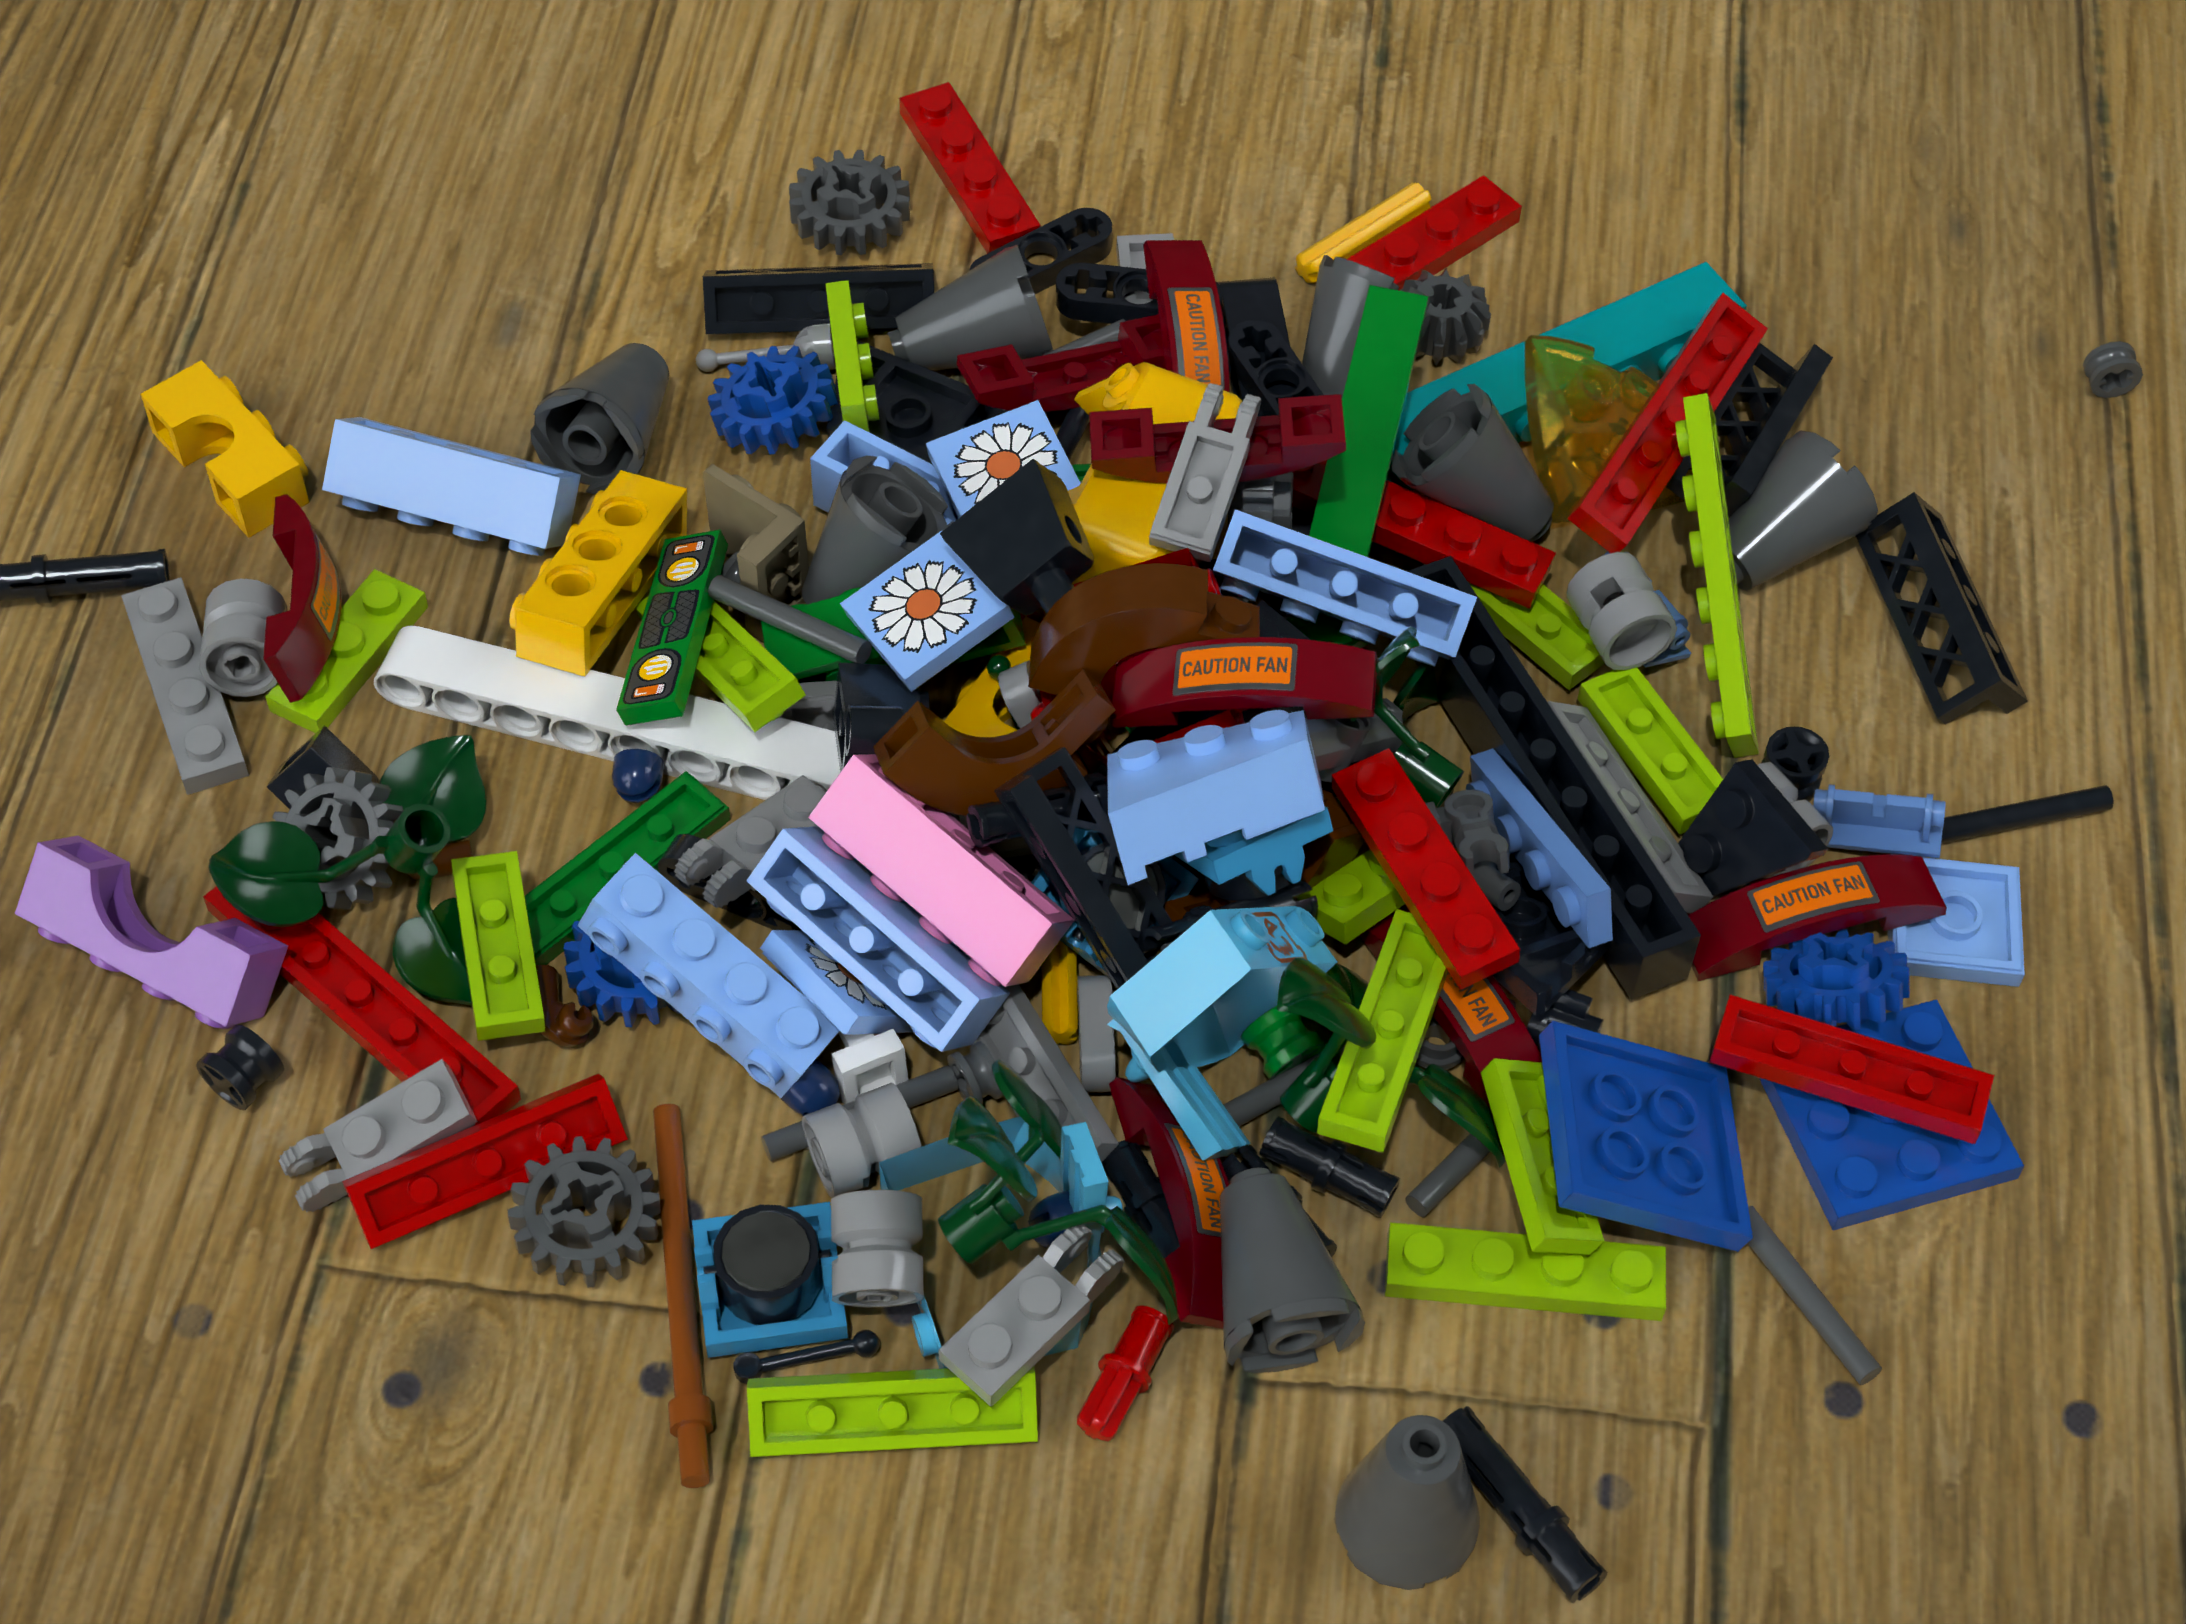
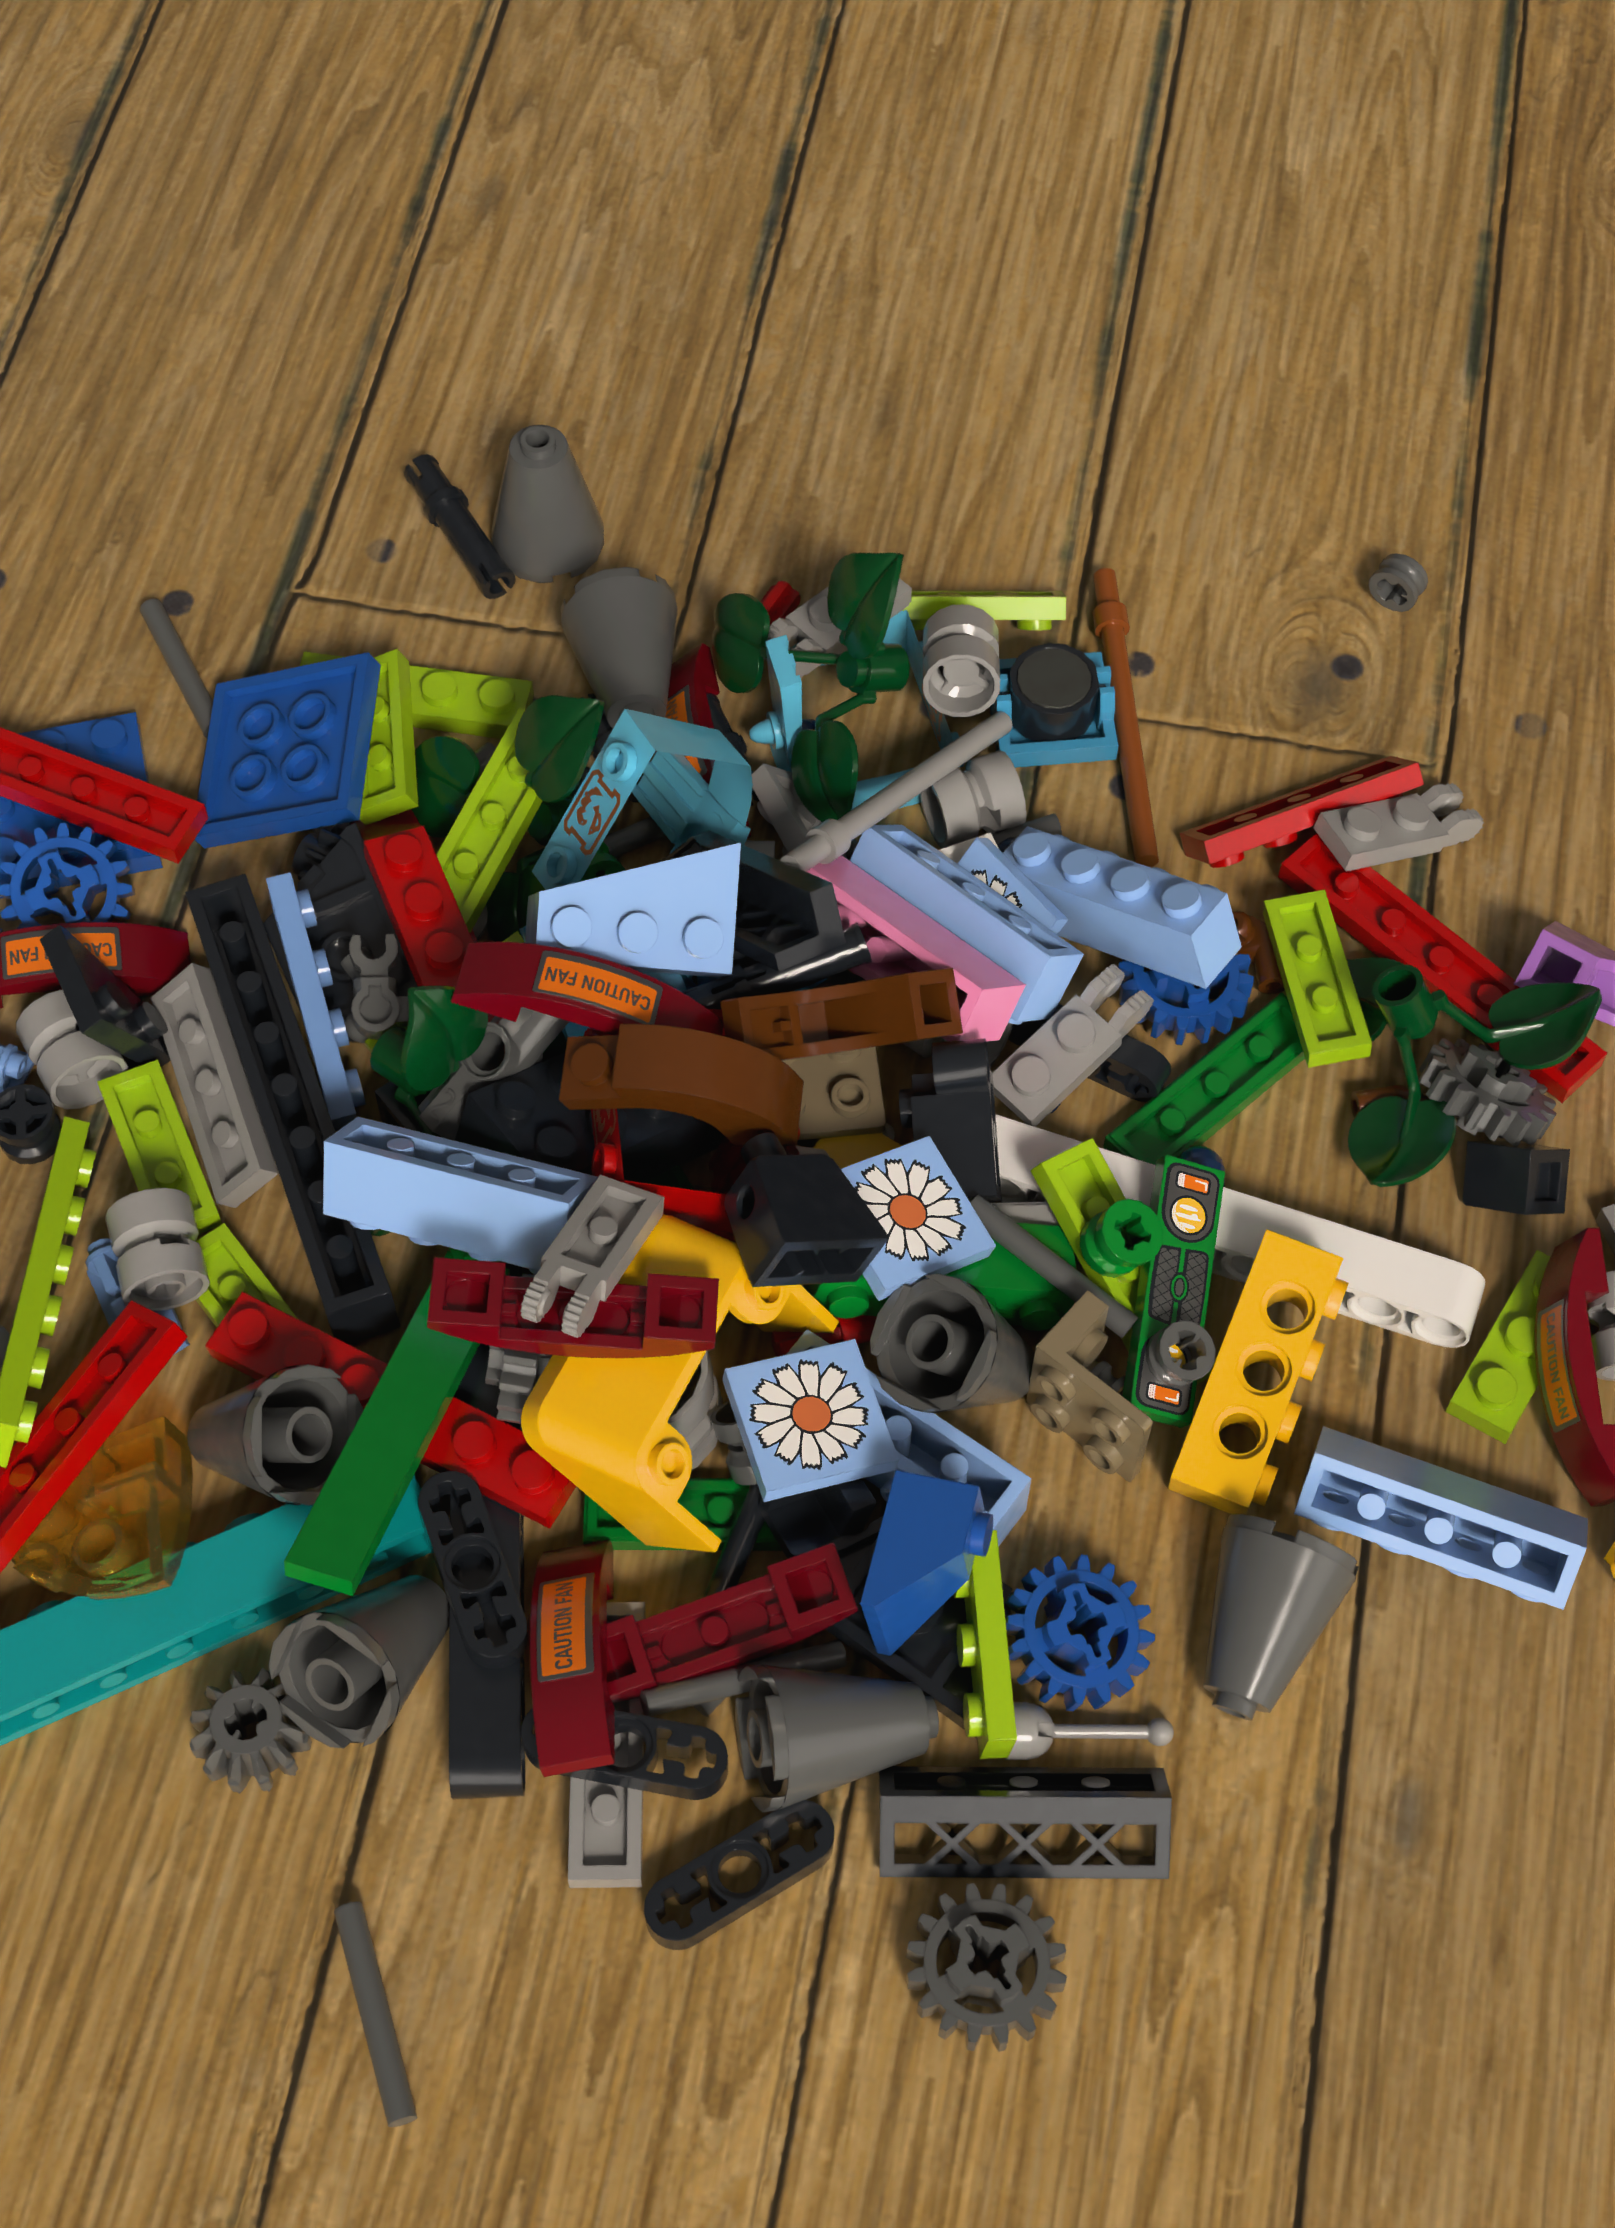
camera: 175 degrees left, 5 degrees up
black wheel [196,1025,285,1110] -> none
dark grey gear [507,1136,661,1288] -> none
red plate [899,82,1041,254] -> none
yellow axle [1295,183,1432,284] -> none
red plate [1347,175,1522,291] -> none
none -> dark grey bar [334,1902,417,2127]
none -> light grey bar [780,711,1012,872]
none -> blue slope [860,1470,993,1656]
none -> green wheel [1080,1199,1163,1278]
none -> dark grey bush [1146,1320,1215,1387]
none -> dark grey bush [1368,553,1428,612]

